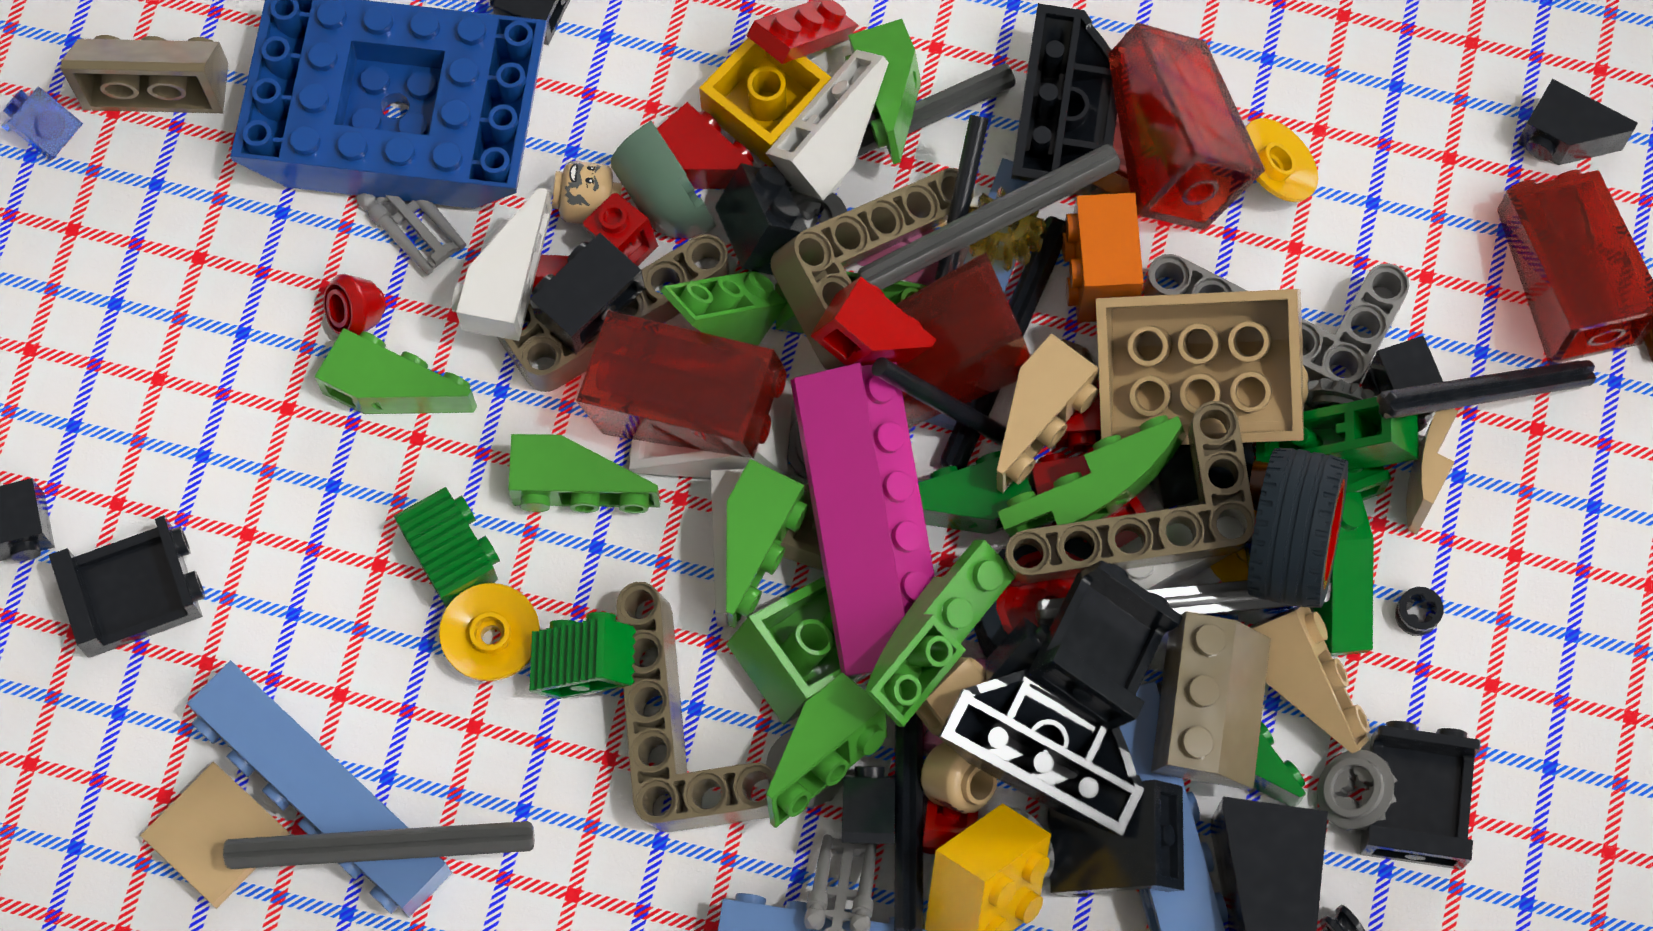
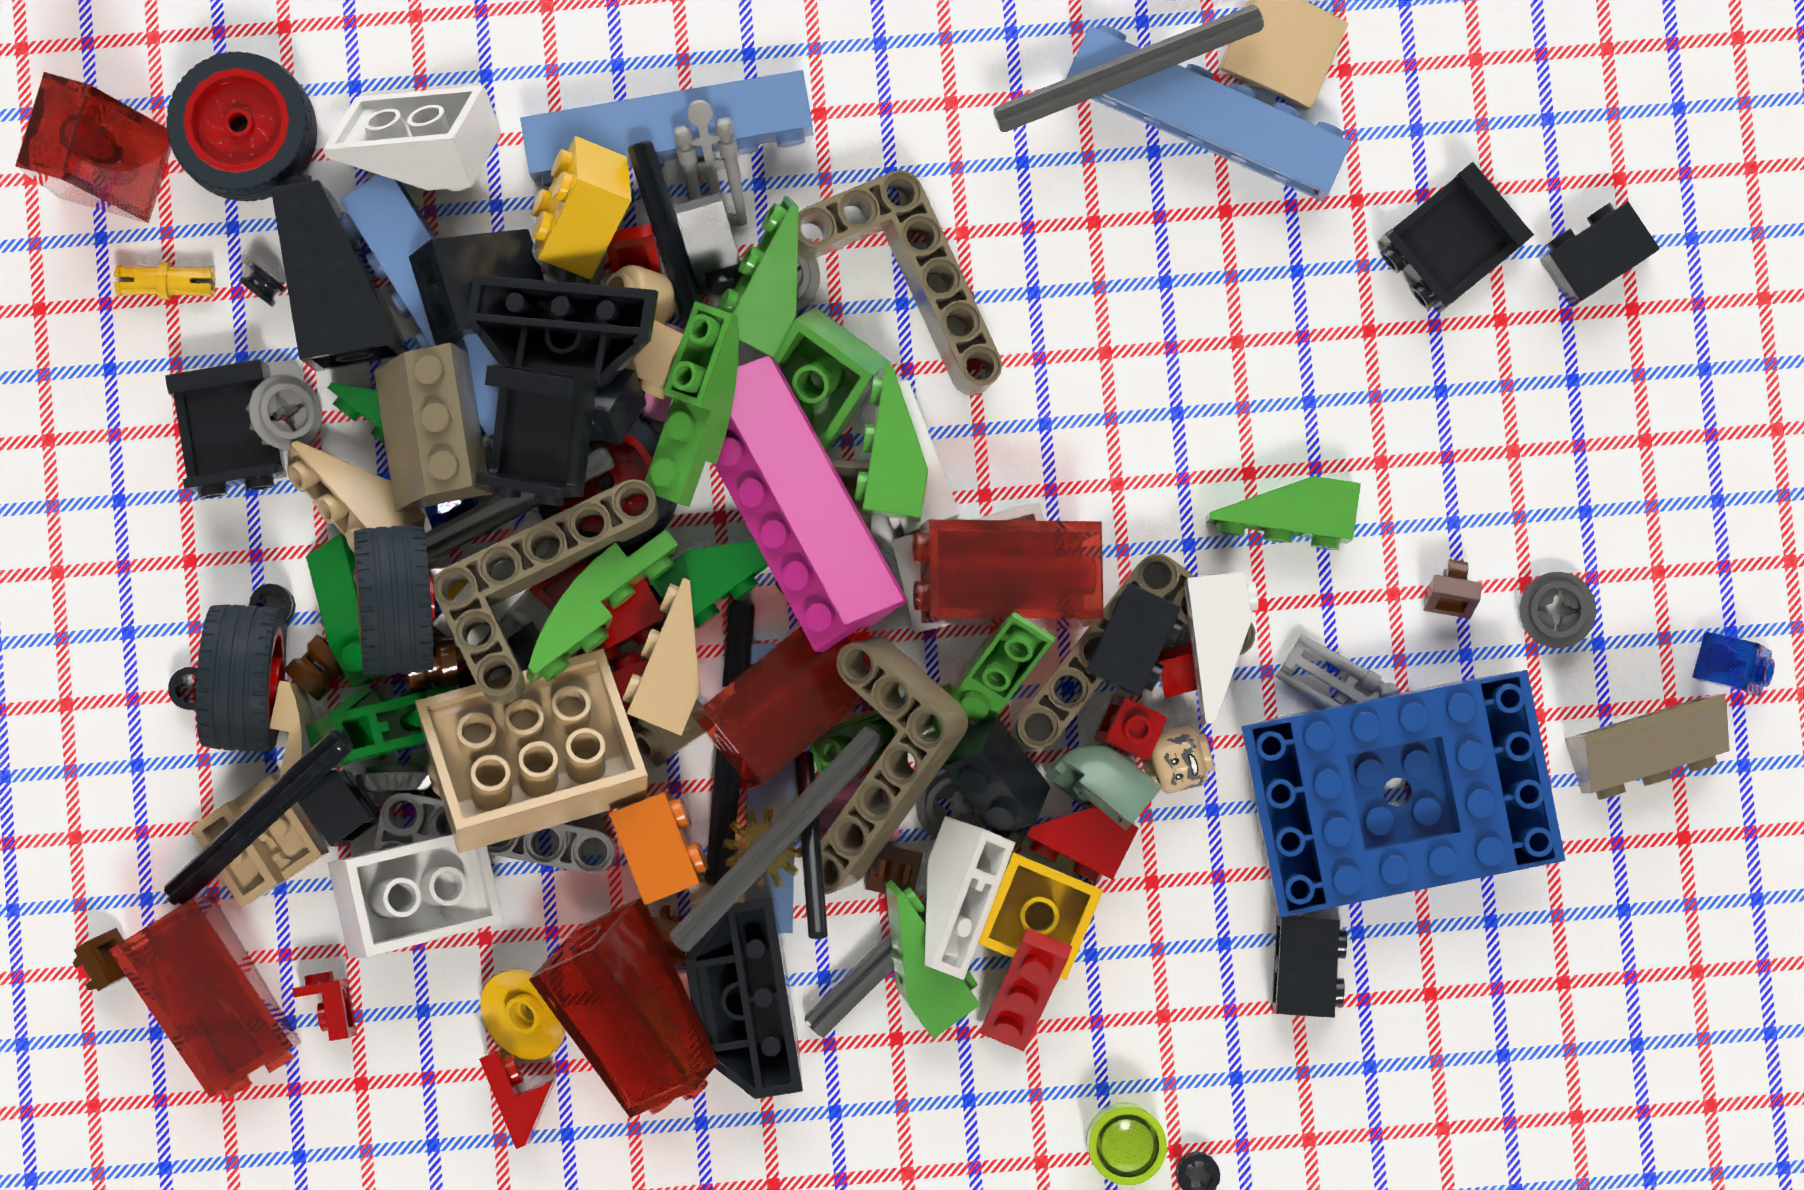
camera: 160 degrees right, 15 degrees up
red cone [323,274,386,335] -> none
green brick [394,487,500,608] -> none
yellow dish [439,583,540,681] -> none
bright green slope [508,434,661,514] -> none
green brick [529,612,636,699] -> none
red slope [810,276,937,366] -> none
black bar [872,357,1006,446] -> none
black slope [1517,78,1638,165] -> none
none -> black bush [168,667,197,710]
none -> tan slope [190,772,329,909]
none -> black wheel [196,604,286,752]
none -> reddish brown wheel [284,634,345,701]
none -> red bracket [292,971,357,1041]
none -> white slope [327,834,504,958]
none -> red slope [479,1048,556,1149]
none -> reddish brown tile [866,844,923,894]
none -> reddish brown tile [1423,559,1482,619]
none -> dark grey gear [1518,572,1596,649]

